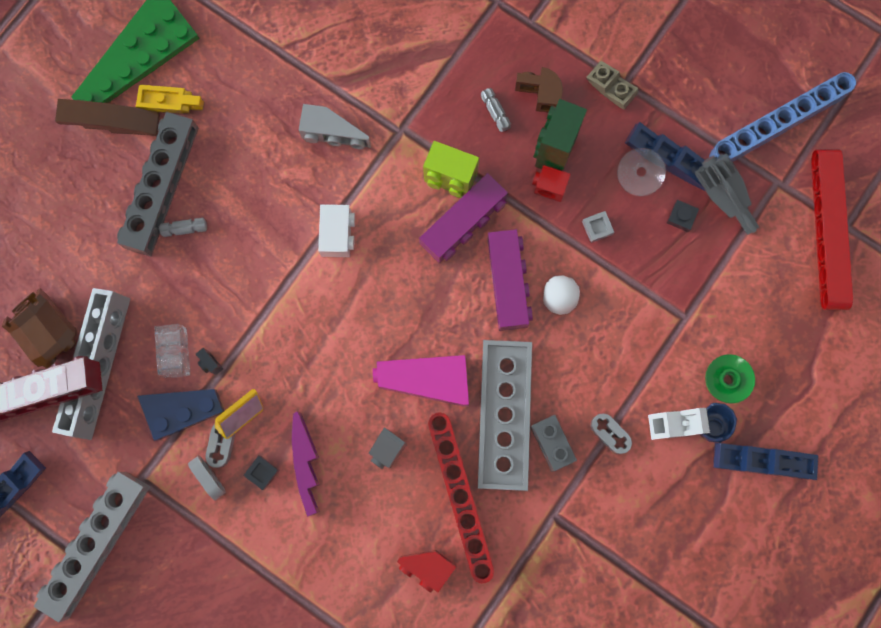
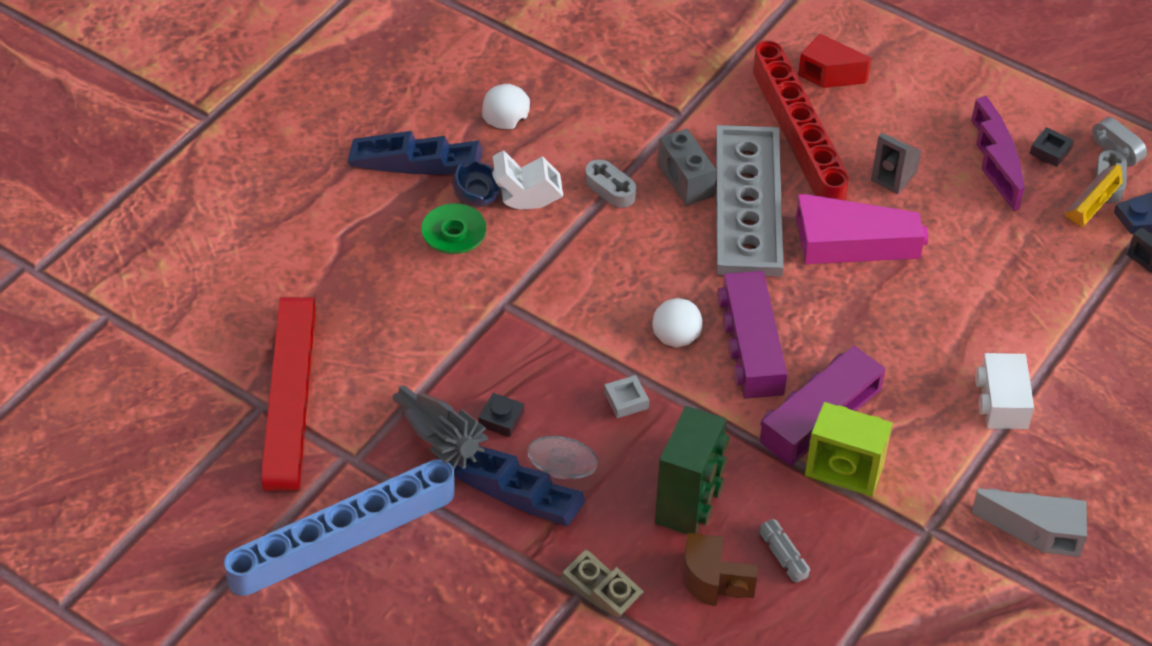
camera: 175 degrees right, 30 degrees down
none -> white hair [482,84,530,129]

